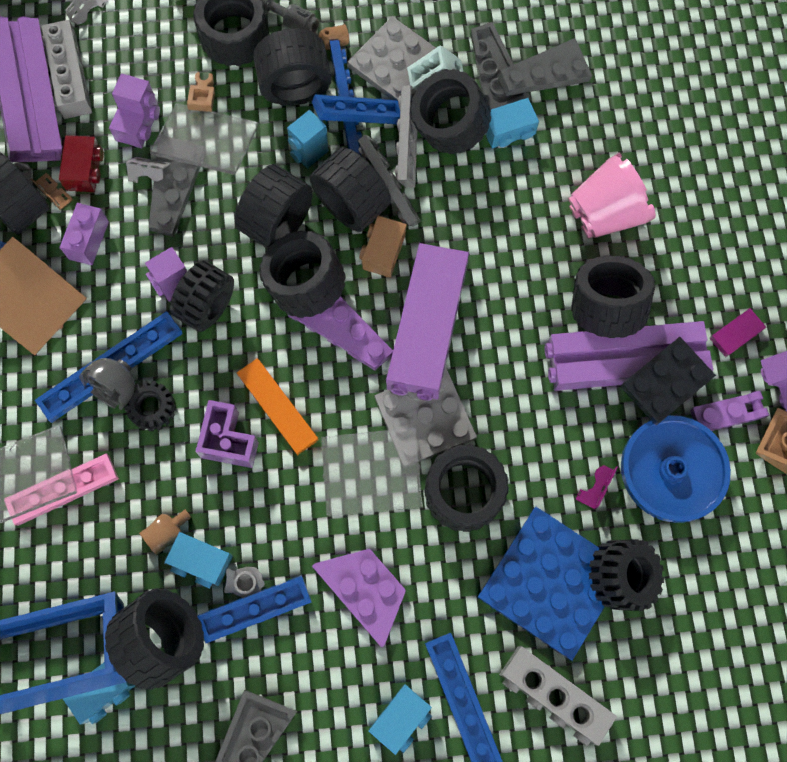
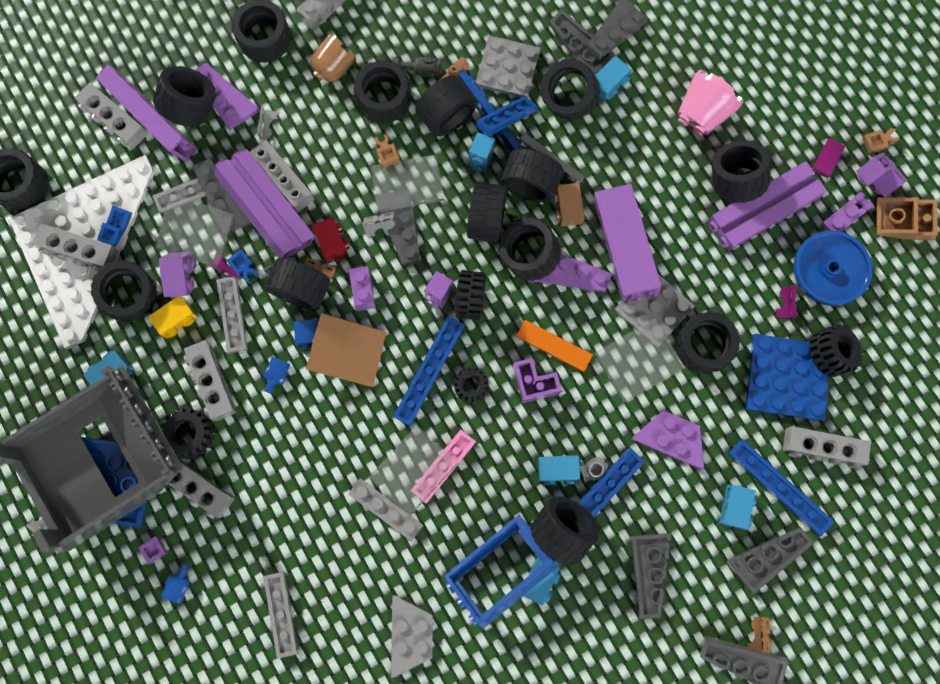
camera: 20 degrees left, 5 degrees up
dark grey cylinder [79,358,135,410] -> none
medium lavender brick [109,73,160,148] -> none
medium nougat piece [139,509,192,555] -> none
light grey plate [395,85,418,188] -> none
light aqua torso [407,45,463,90] -> none
black plate [620,337,716,426] -> none

